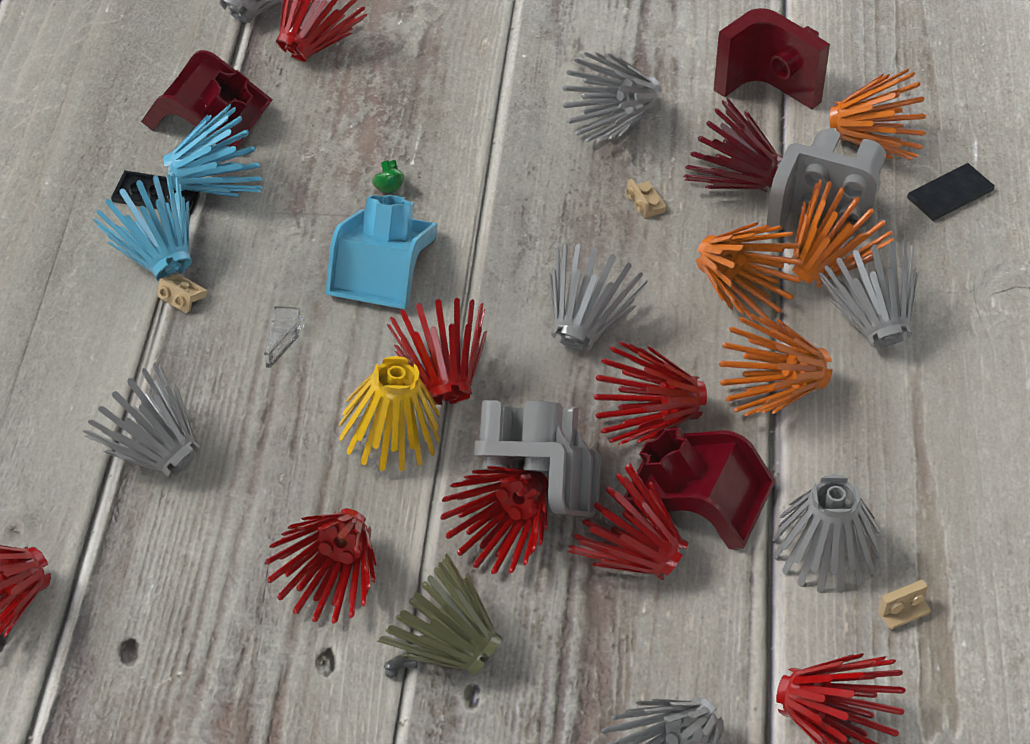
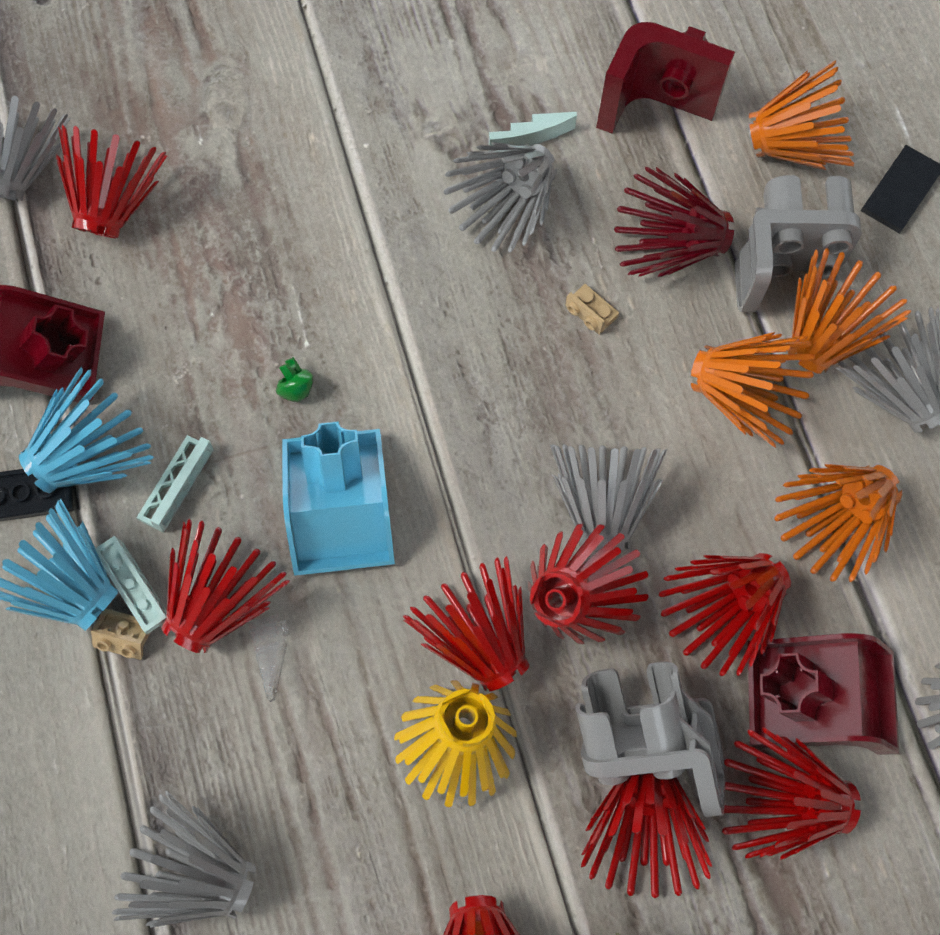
camera: 25 degrees left, 20 degrees up
none -> light aqua fence [96,536,167,634]
none -> light aqua fence [136,435,214,533]
none -> red plant [161,519,290,653]
none -> light aqua slope [488,112,577,151]
none -> red plant [528,524,649,644]

